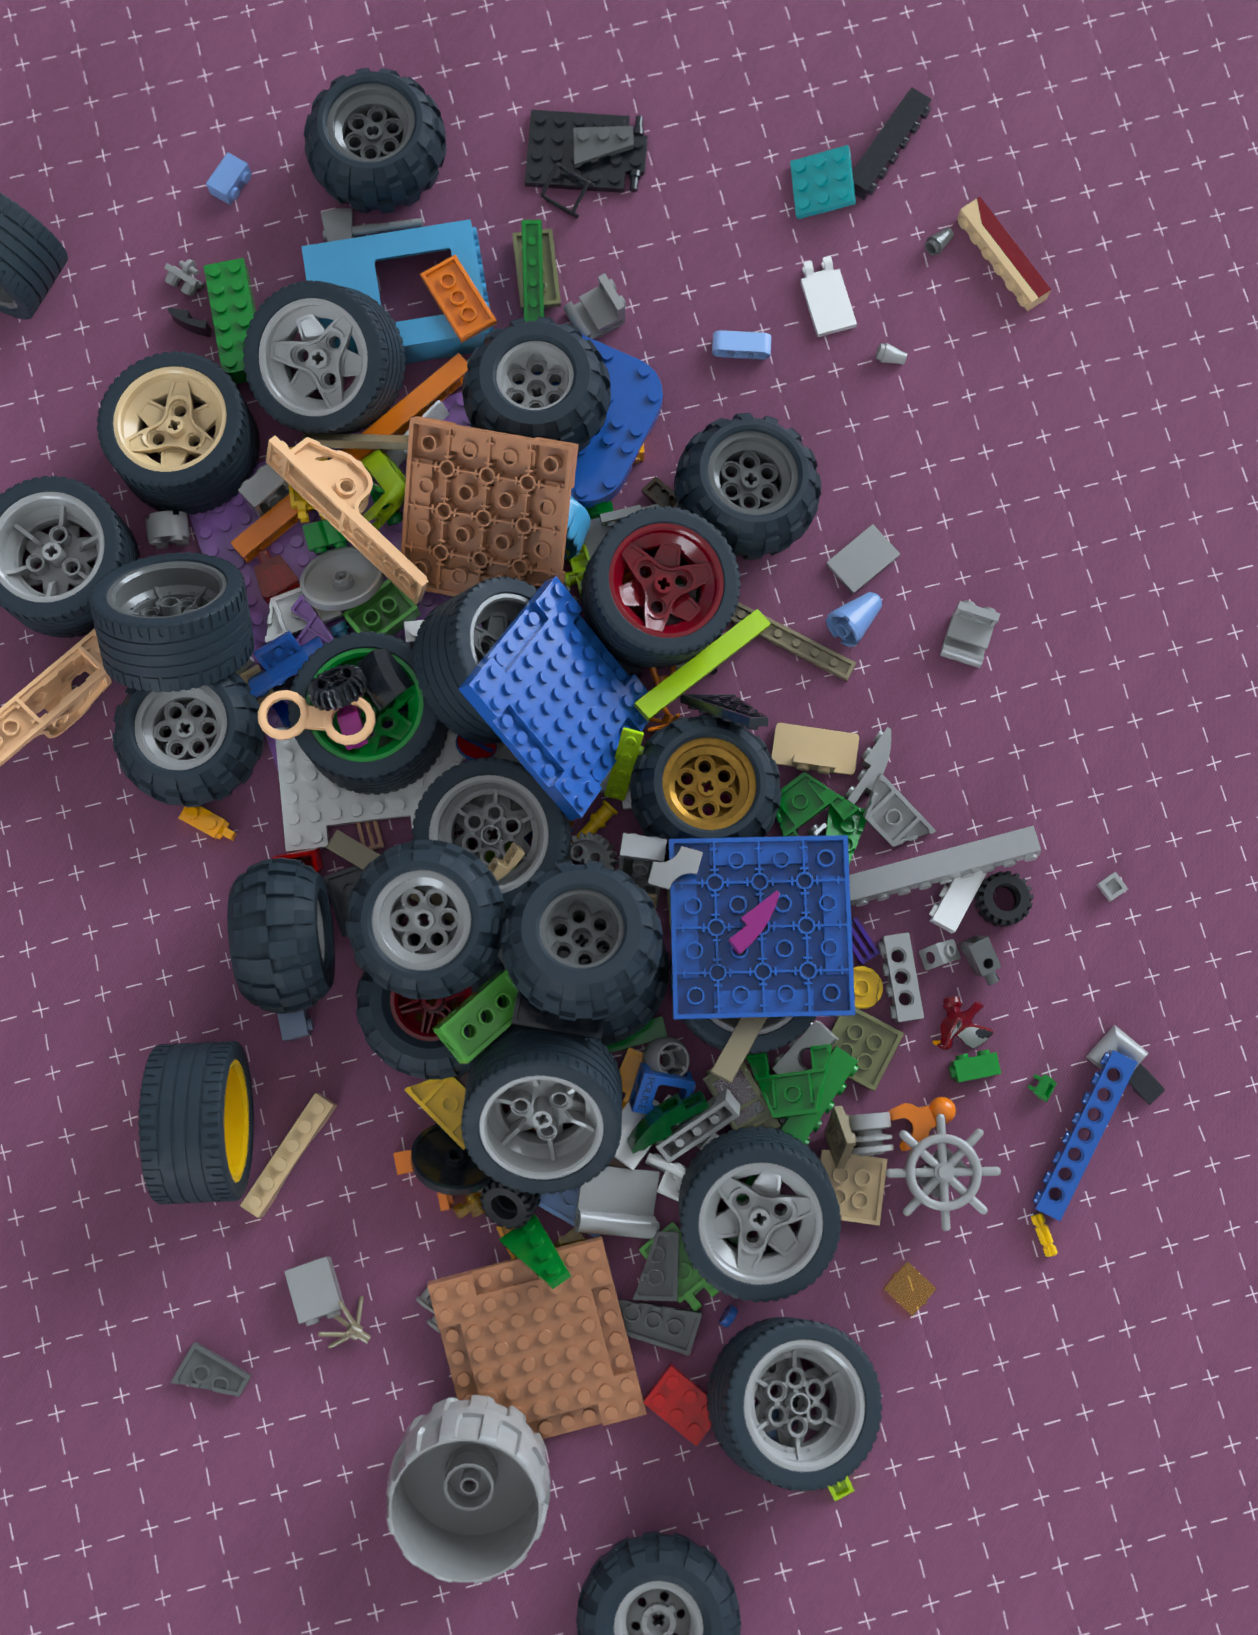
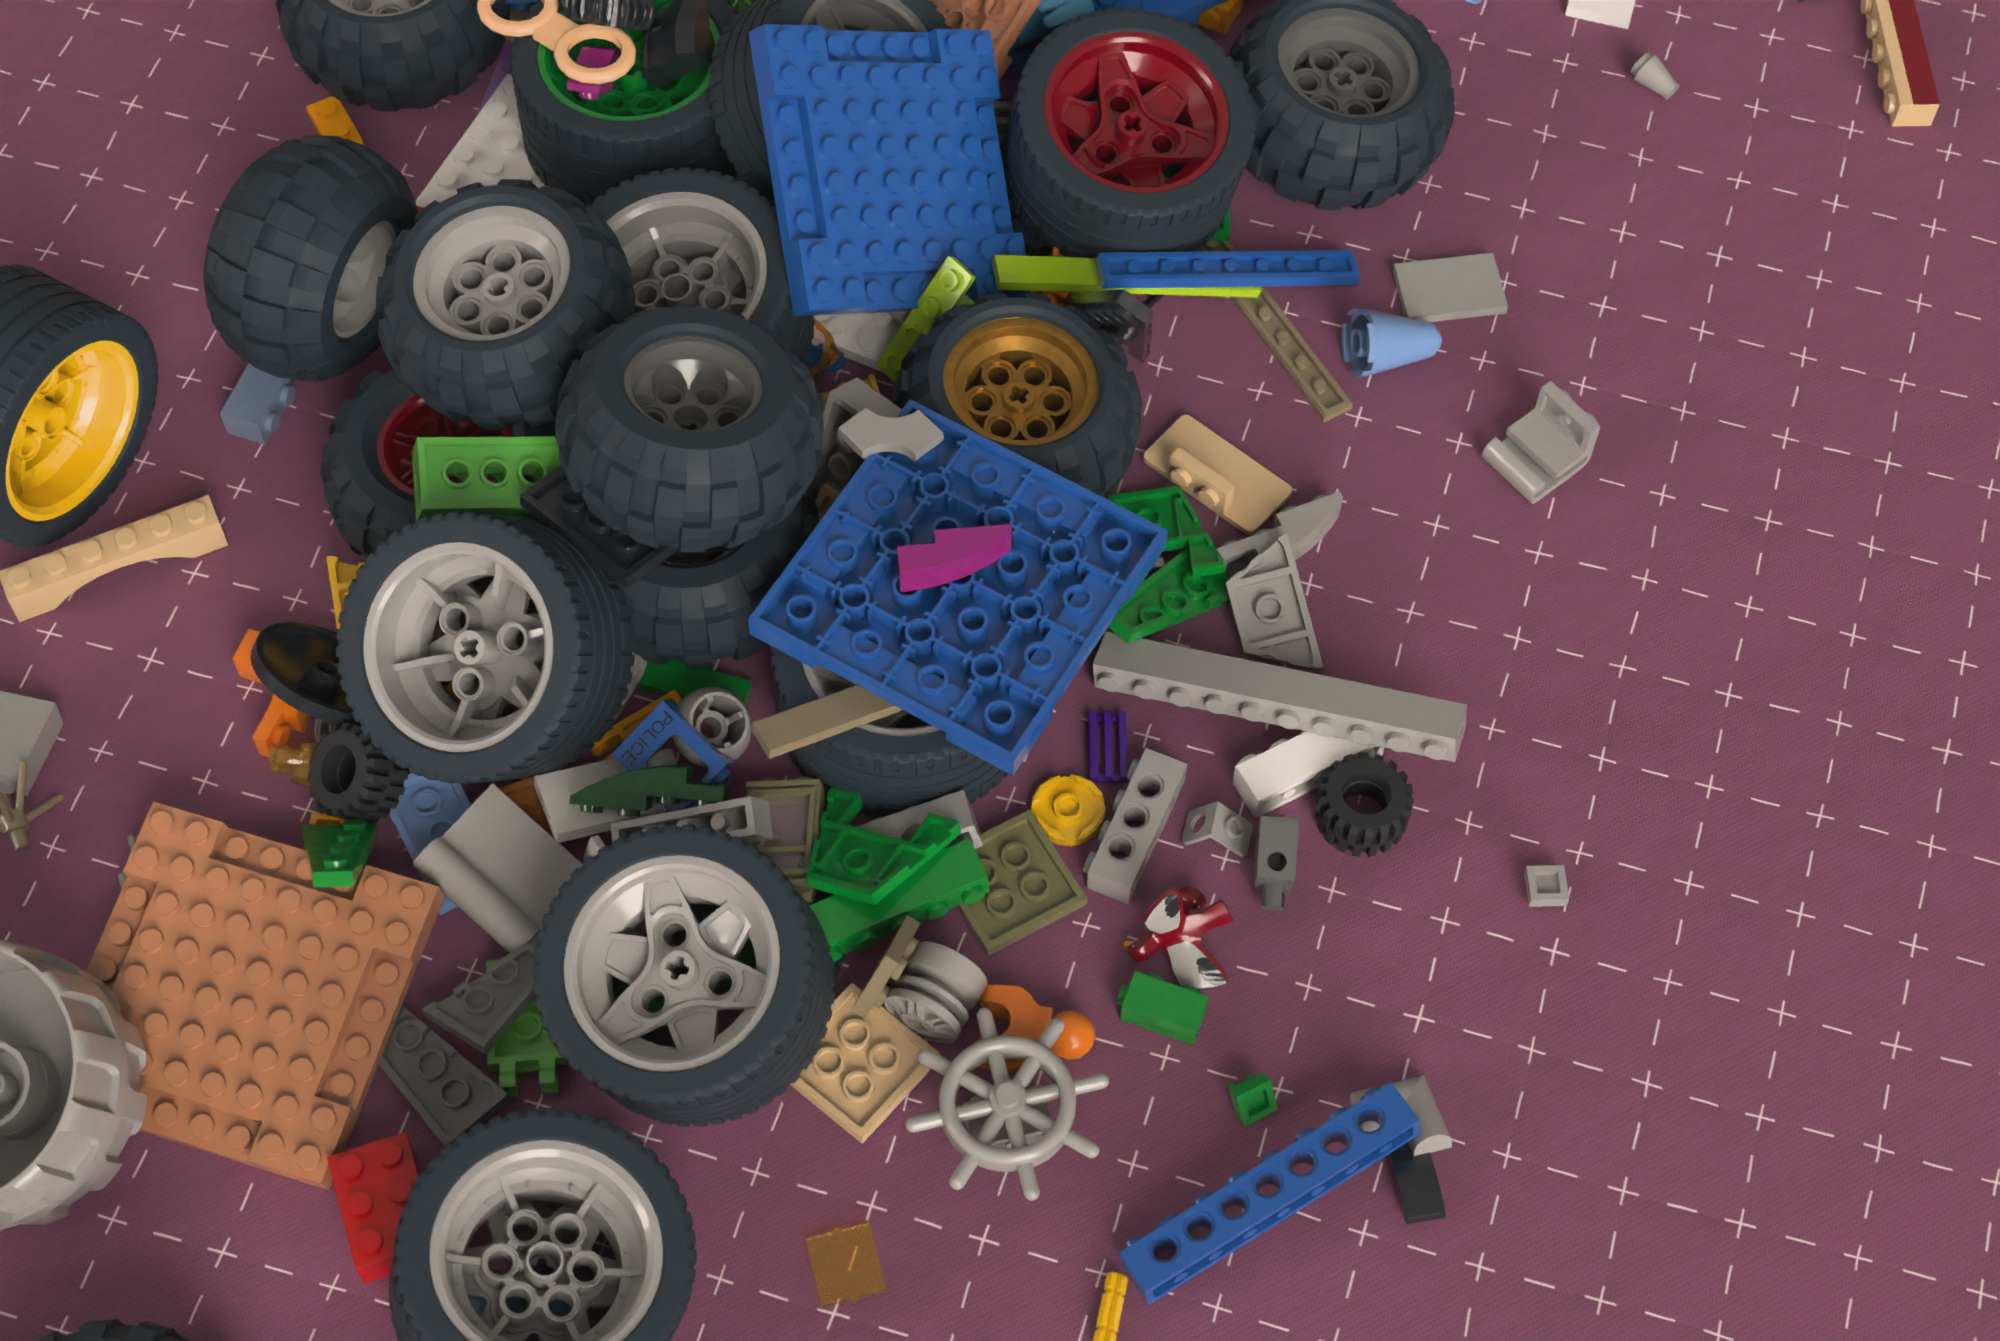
camera: 30 degrees right, 20 degrees down
none -> blue plate [1095,250,1361,289]

